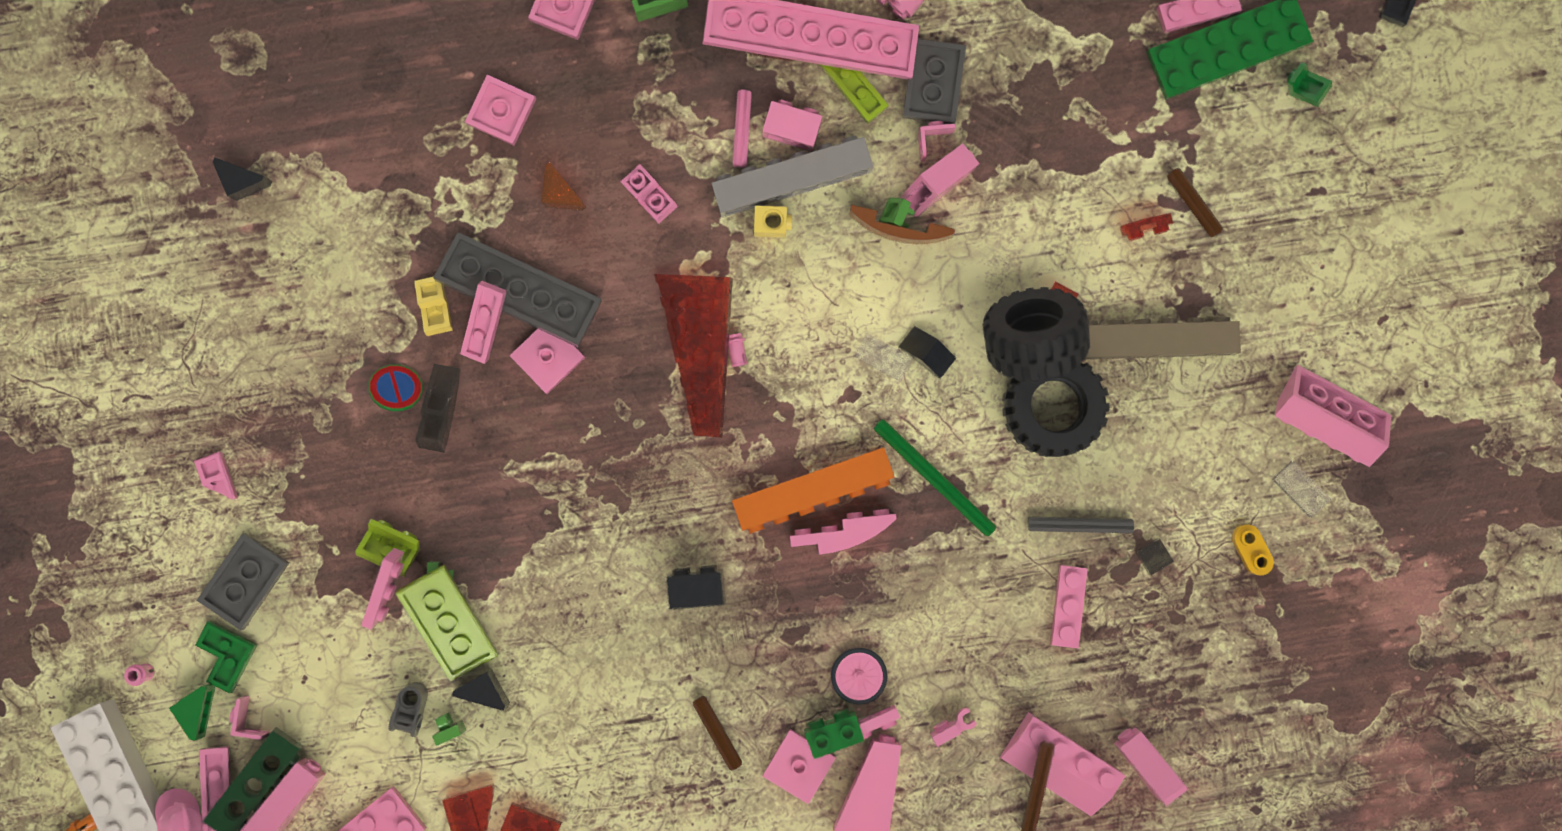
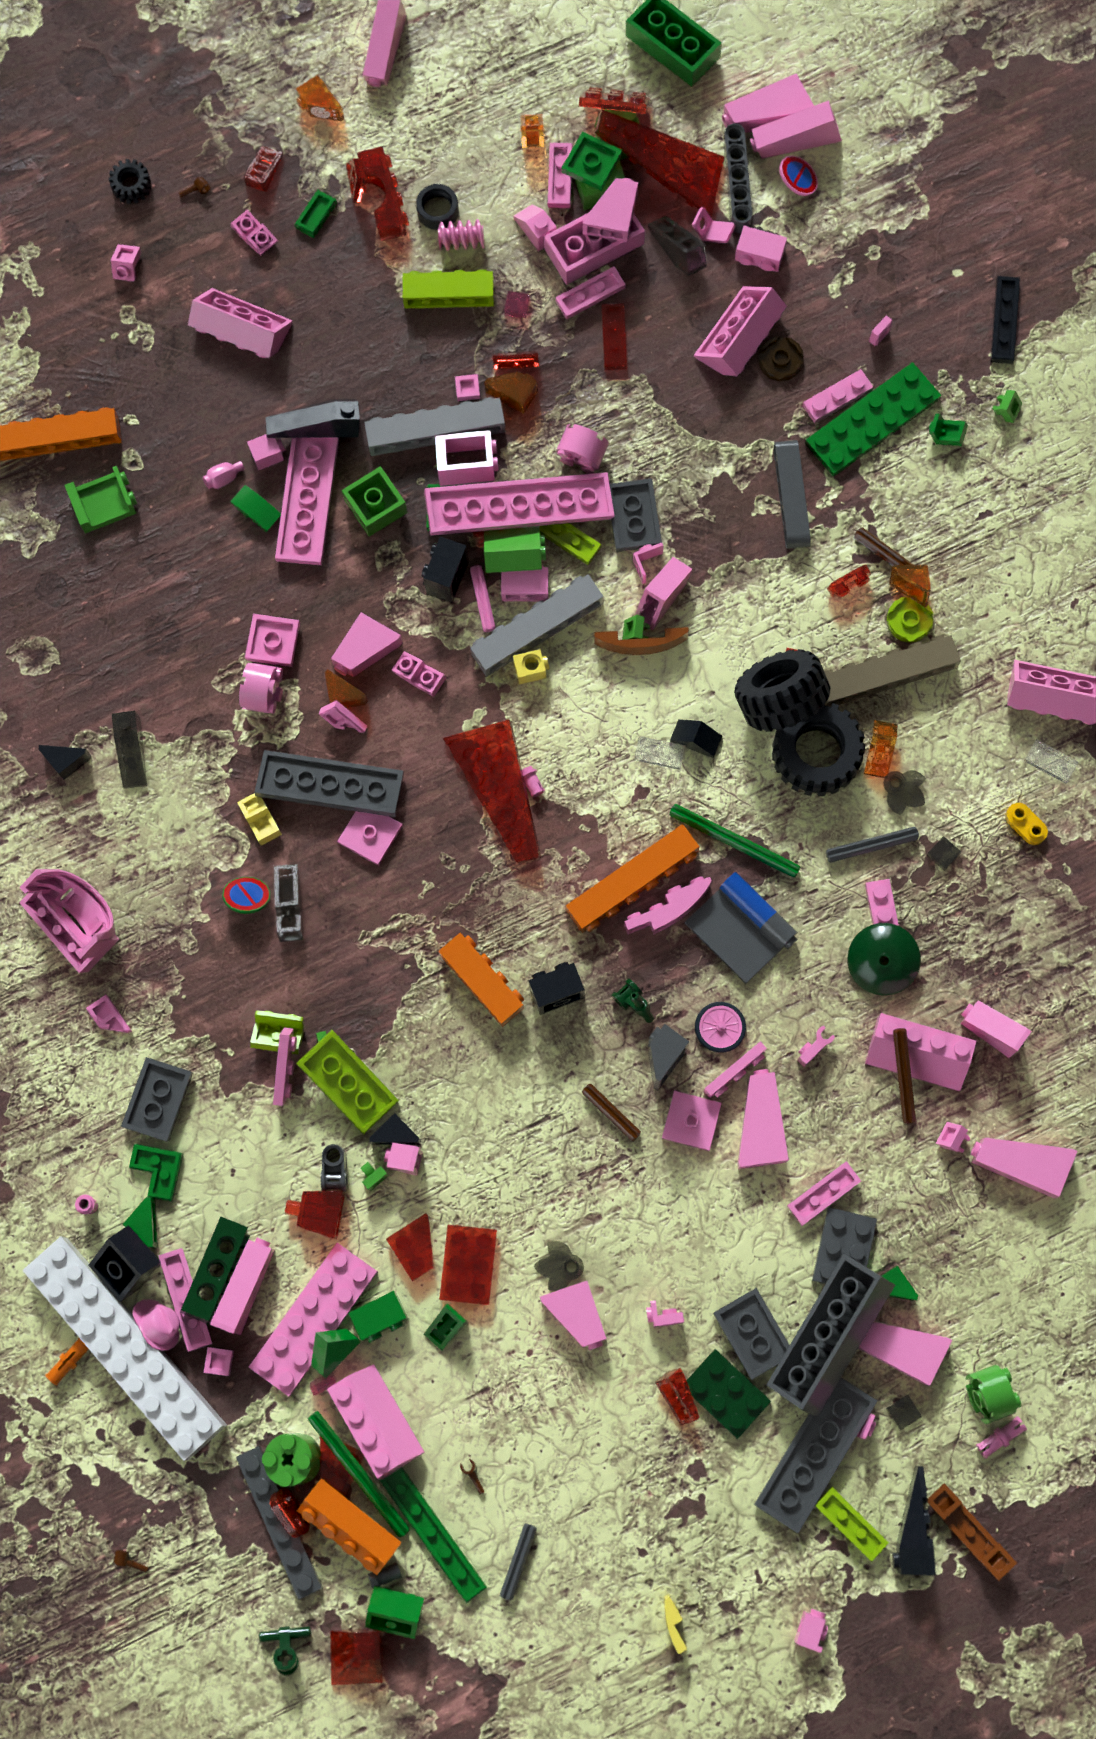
camera: 10 degrees left, 10 degrees down
bright pink bracket [230,696,270,740] -> none
bright pink plate [460,281,507,364] -> none
green bracket [804,709,864,759] -> none
none -> bright pink piece [19,869,119,973]
none -> black brick [88,1225,161,1302]
none -> clear smoke slope [112,711,147,789]
none -> bright pink brick [239,663,283,714]
none -> clear red torso [285,1191,346,1240]
none -> bright pink tile [319,700,367,733]
none -> bright pink slope [331,613,403,677]
none -> bright pink slope [384,1143,423,1176]
none -> black brick [421,537,469,603]
none -> orange brick [438,933,524,1027]
none -> bright green brick [484,526,546,573]
none -> dark green piece [611,978,654,1023]
none -> dark grey slope [648,1024,689,1091]
none -> dark grey door [684,872,798,984]
none -> dark grey beam [774,440,811,549]
none -> dark green dish [847,923,921,996]
none -> clear orange slope [864,720,898,779]
none -> clear smoke plate [883,770,926,815]
none -> lime tile [886,596,934,643]
none -> clear orange slope [889,565,931,607]
none -> bright green tile [992,390,1023,423]

